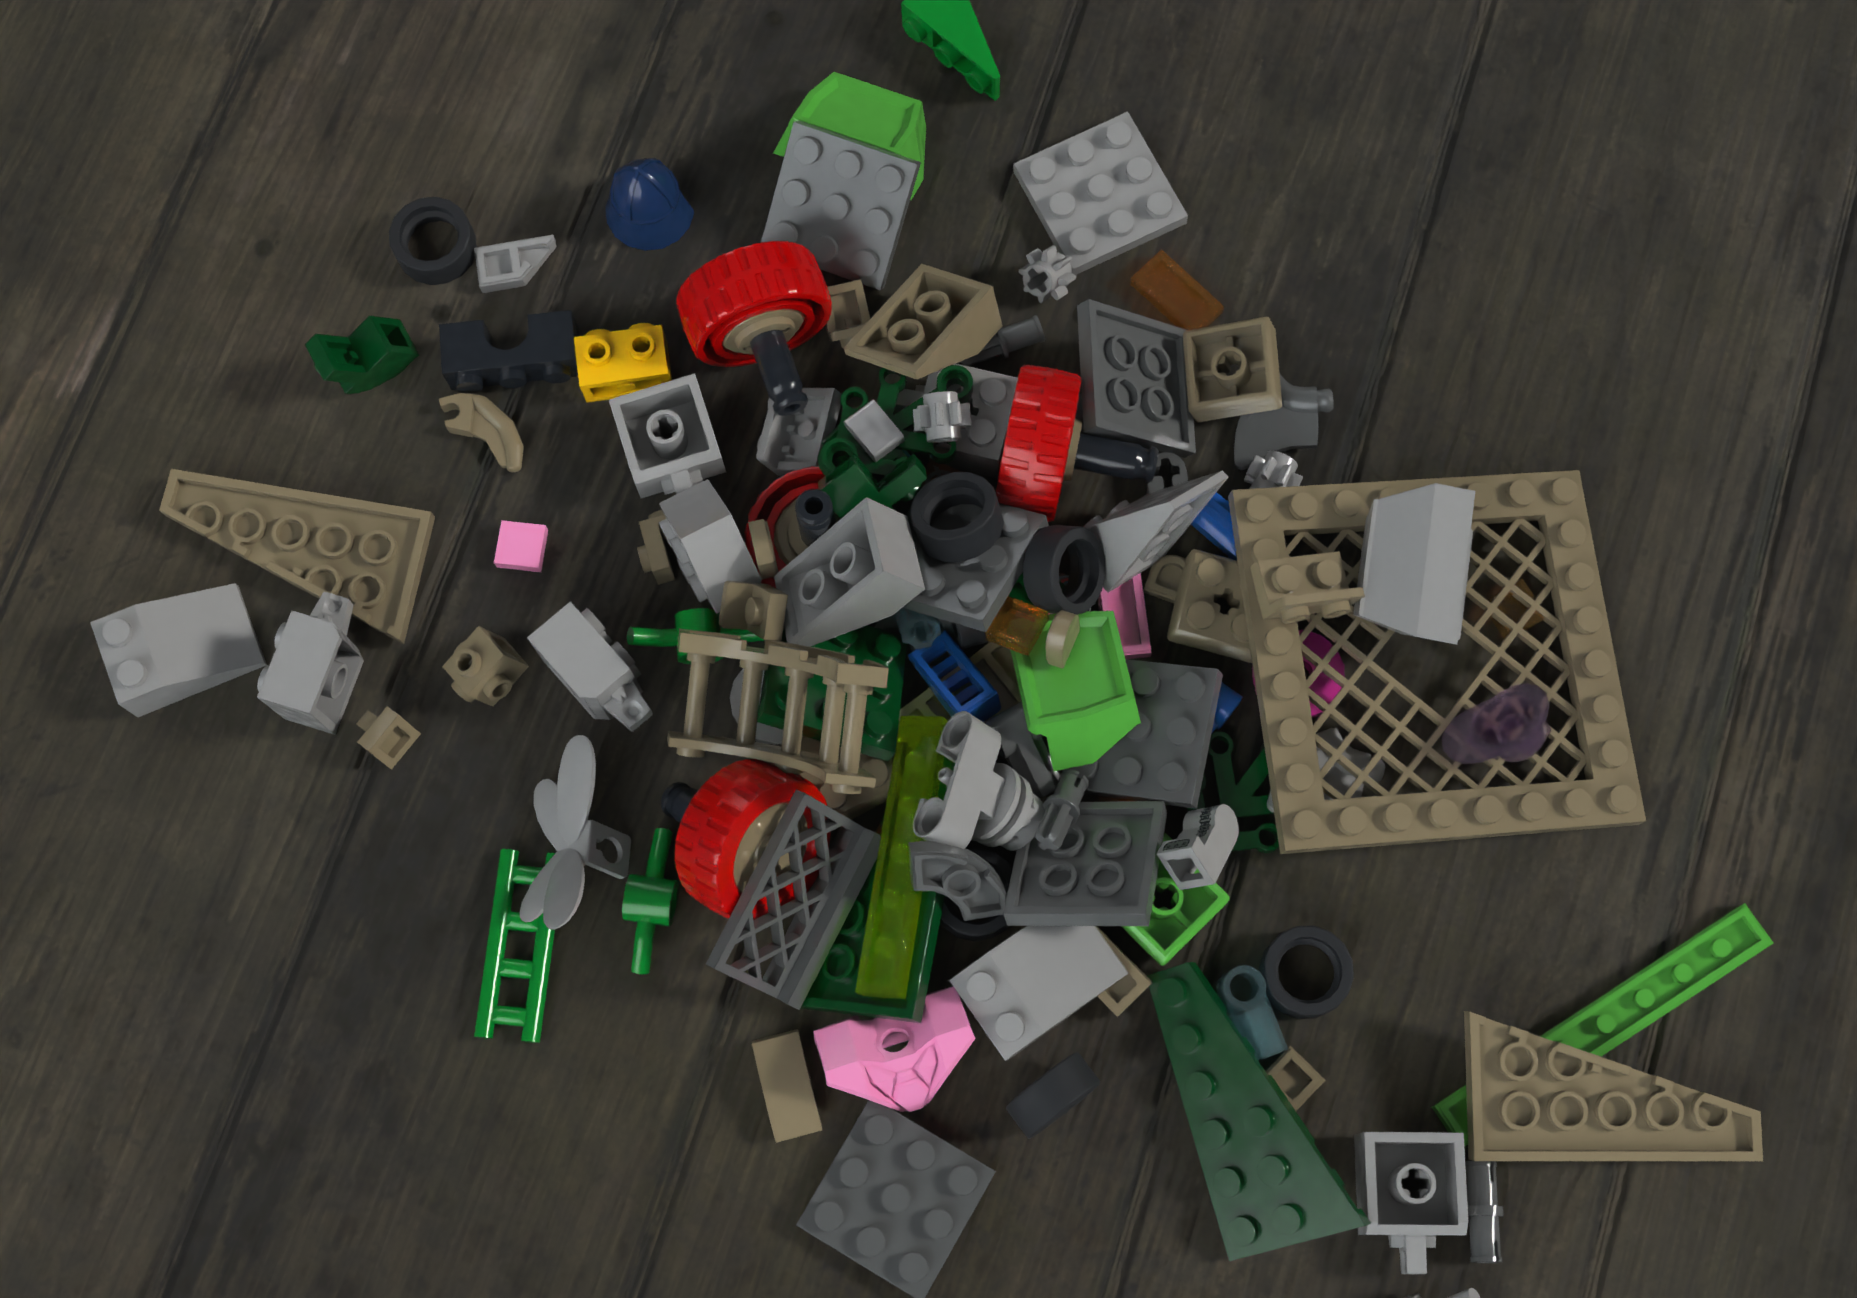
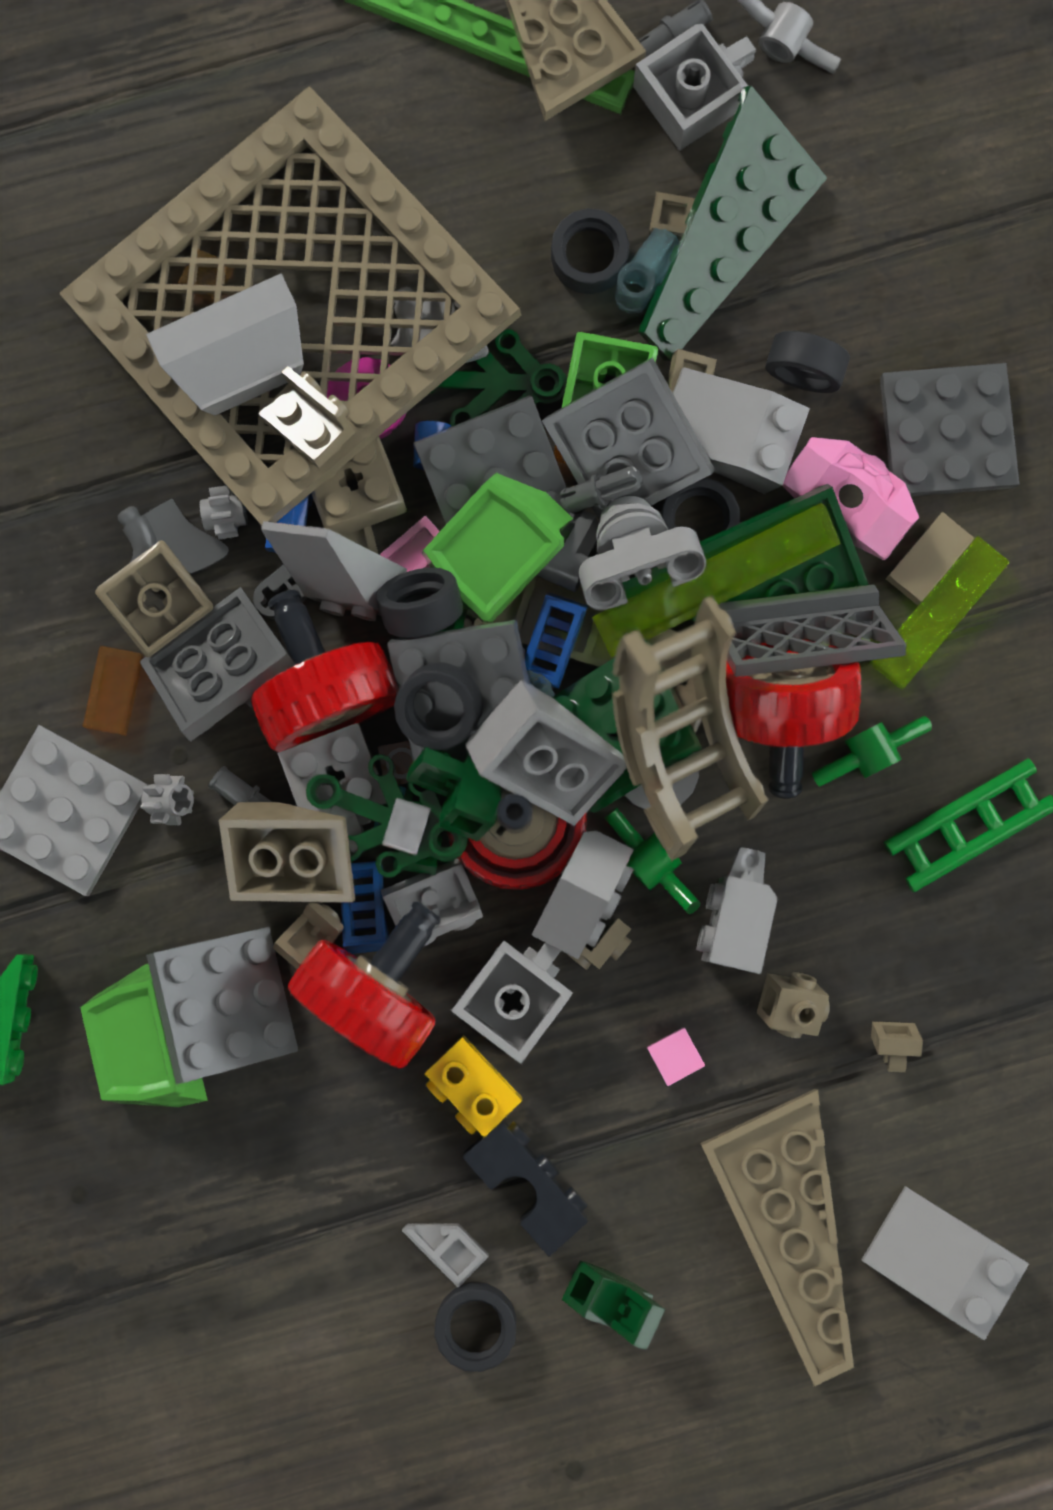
camera: 125 degrees left, 10 degrees up
light grey hinge [257,592,364,735] -> none
dark tan piece [439,393,524,473] -> none
light grey piece [519,735,631,930] -> none
dark blue helmet [605,158,695,251] -> none
dark tan bracket [719,581,788,641] -> none
dark tan tile [748,519,778,580] -> none
dark grey tile [908,841,1007,921] -> none
light grey gear [913,391,972,443] -> none
clear orange tile [985,596,1049,656] -> none
dark tan tile [1045,610,1080,668] -> none
light grey leg [1156,804,1239,890] -> none
clear purple piece [1442,684,1551,764] -> none
none -> blue slope [341,861,389,954]
none -> clear neon green tile [870,536,1010,690]

